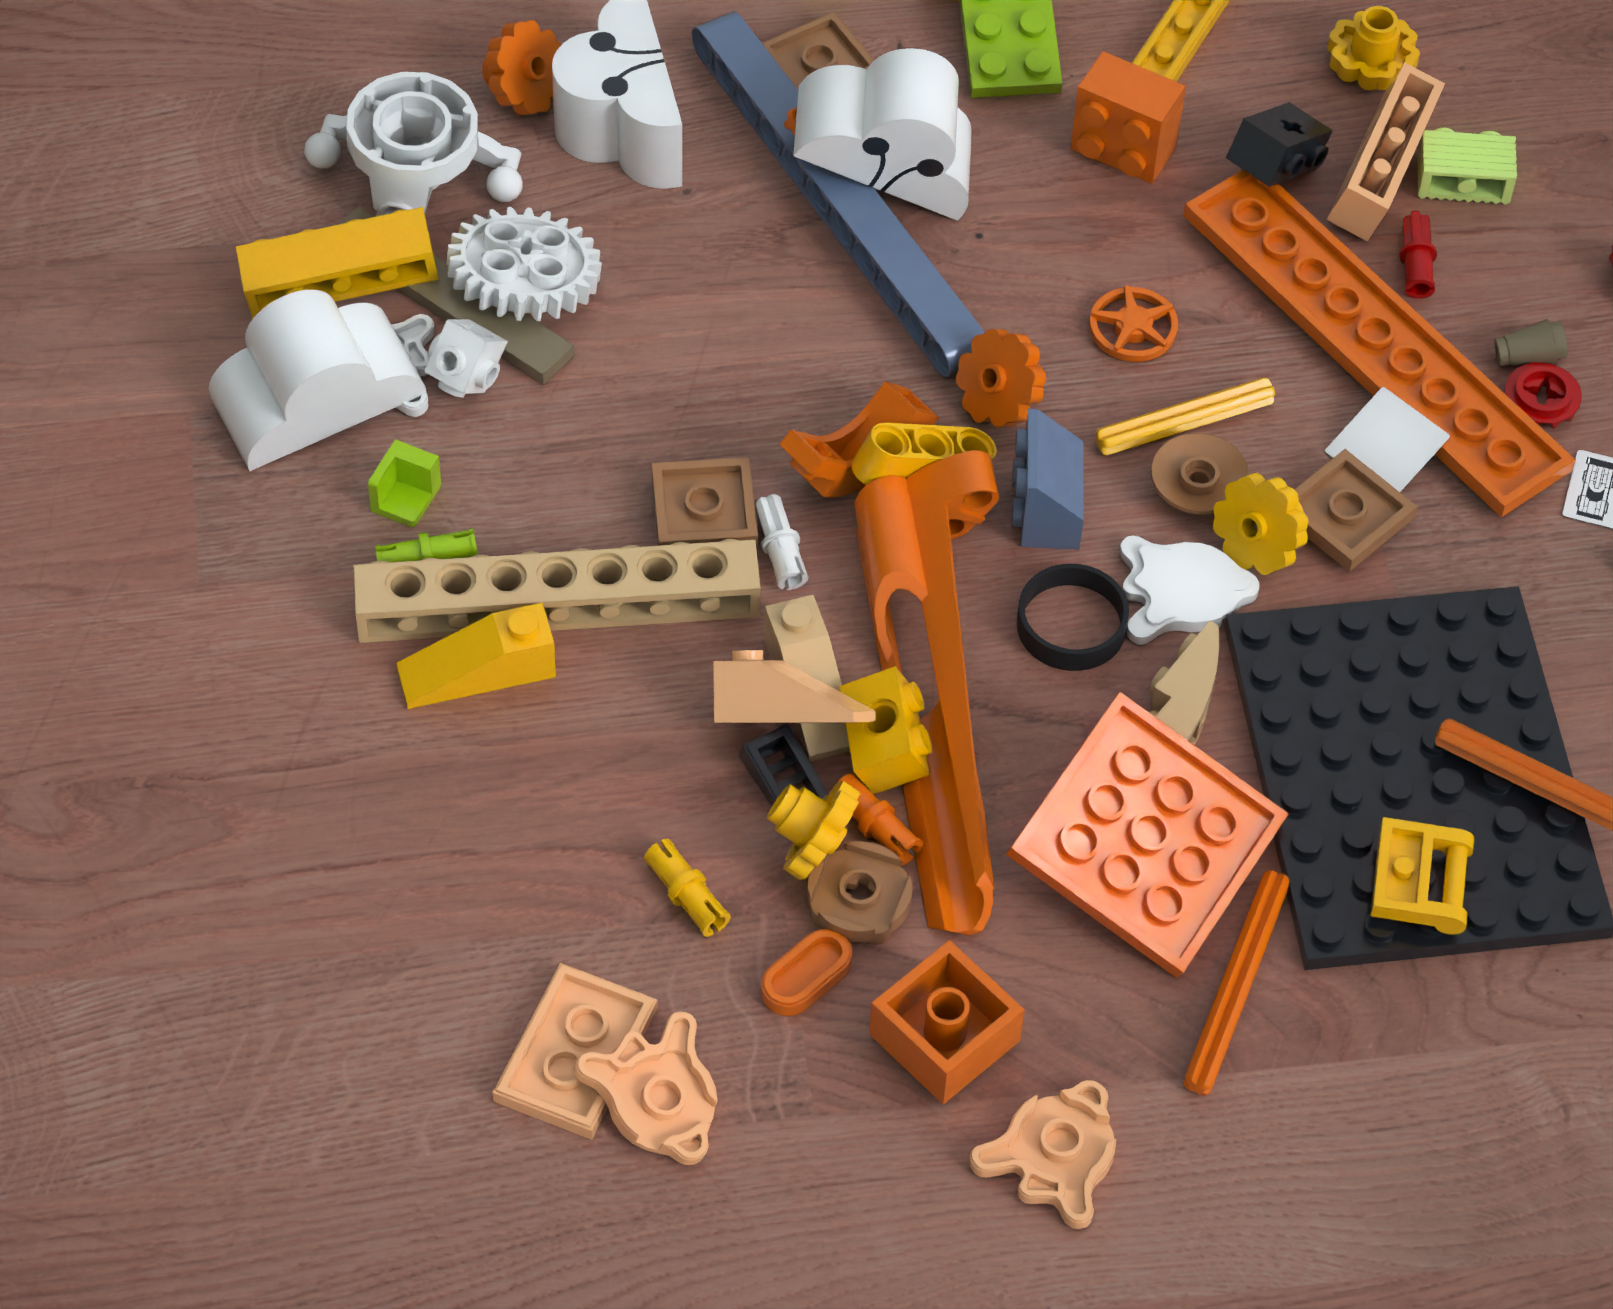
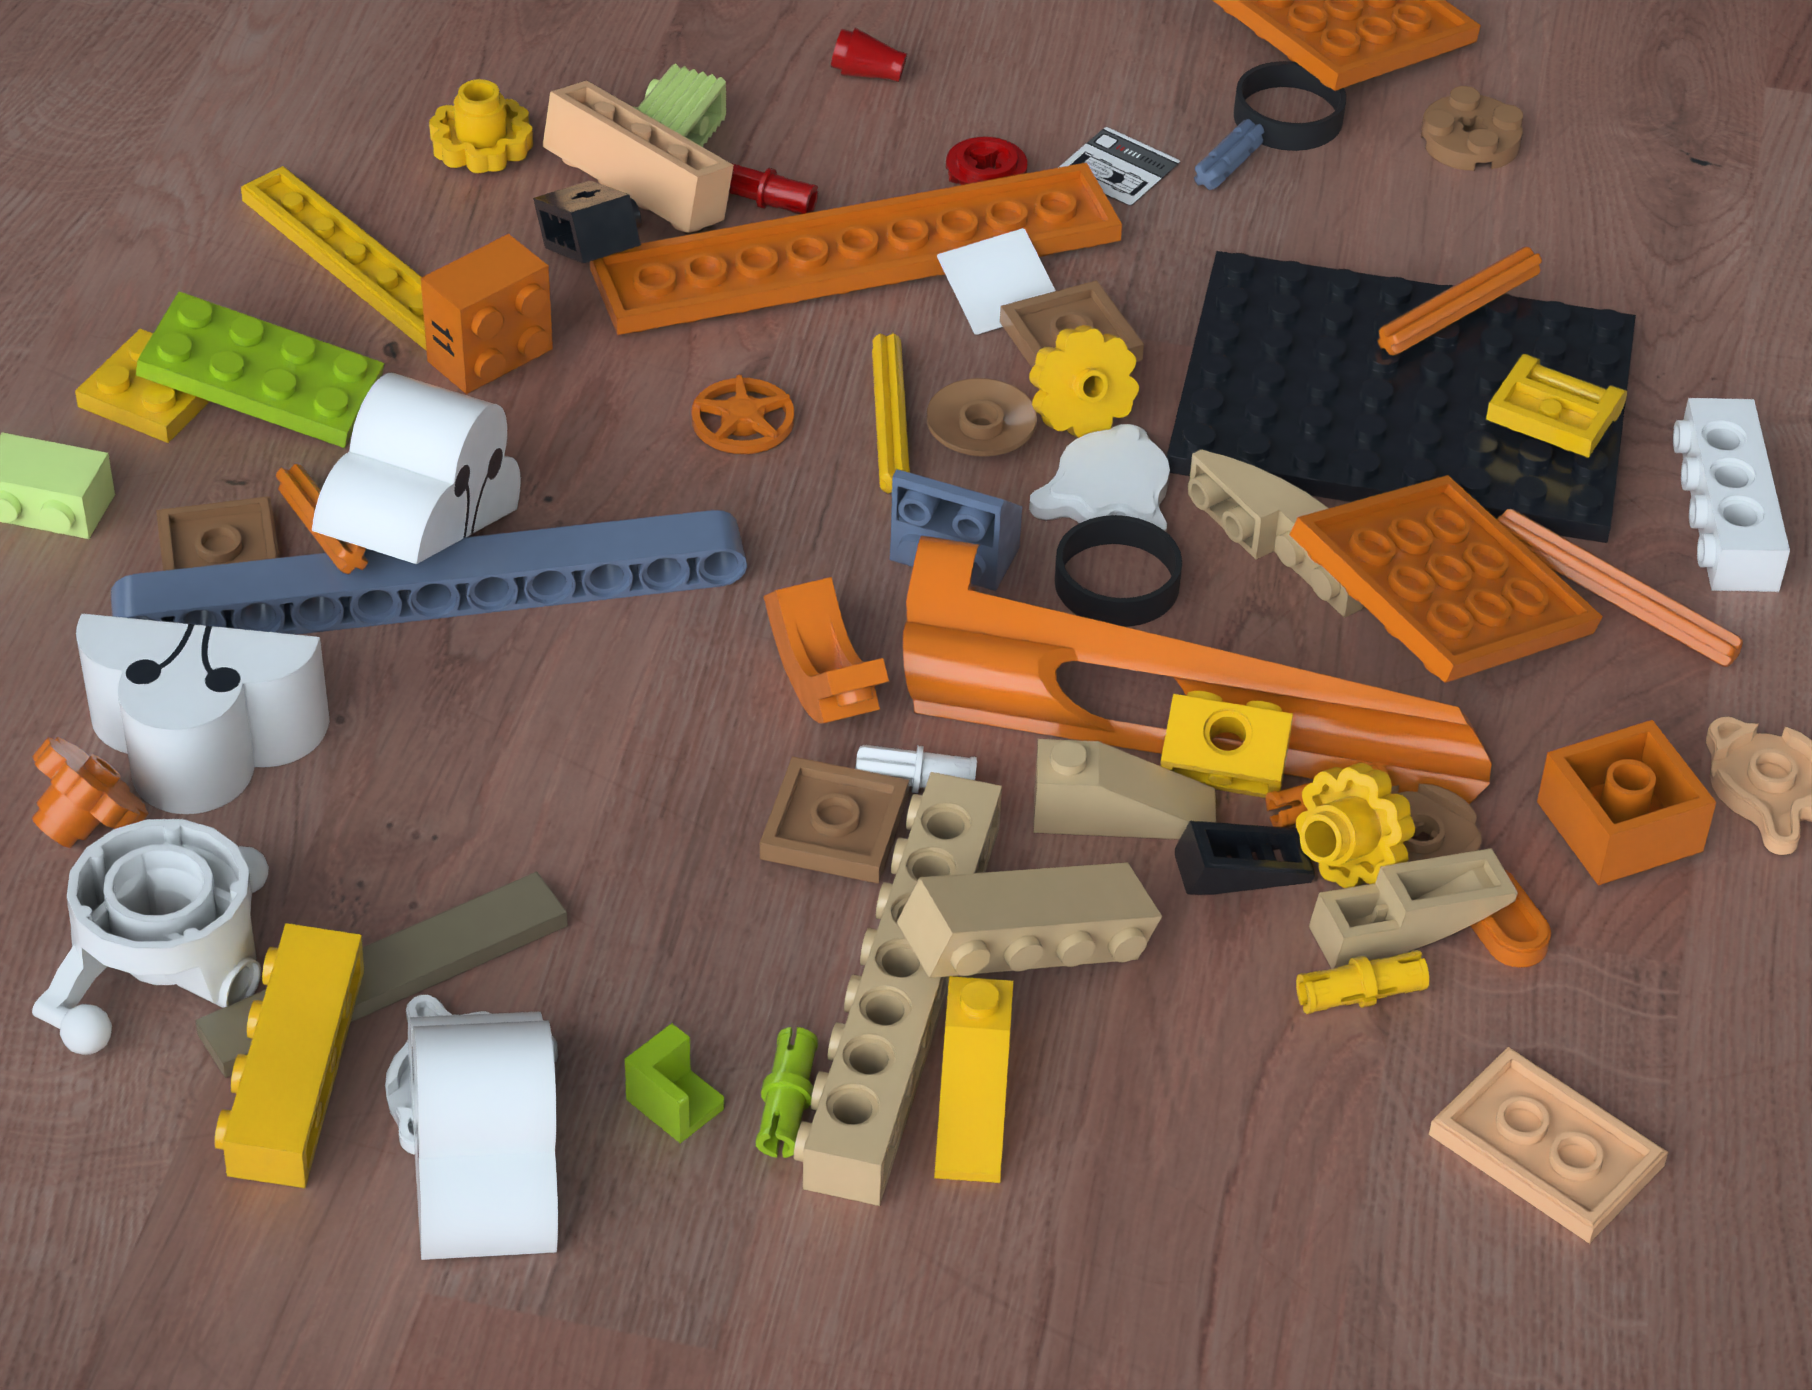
camera: 70 degrees left, 10 degrees down
white brick [424,319,508,398] -> none
white gear [446,207,602,321] -> none
light nougat tile [573,1012,718,1165] -> none
light nougat slope [713,650,876,723] -> none
yellow beam [851,423,997,485] -> none
orange plant [956,329,1046,428] -> none
dark tan cone [1494,319,1568,367] -> none
none -> tan brick [897,862,1162,978]
none -> tan slope [1309,848,1518,969]
none -> white brick [1673,398,1790,592]

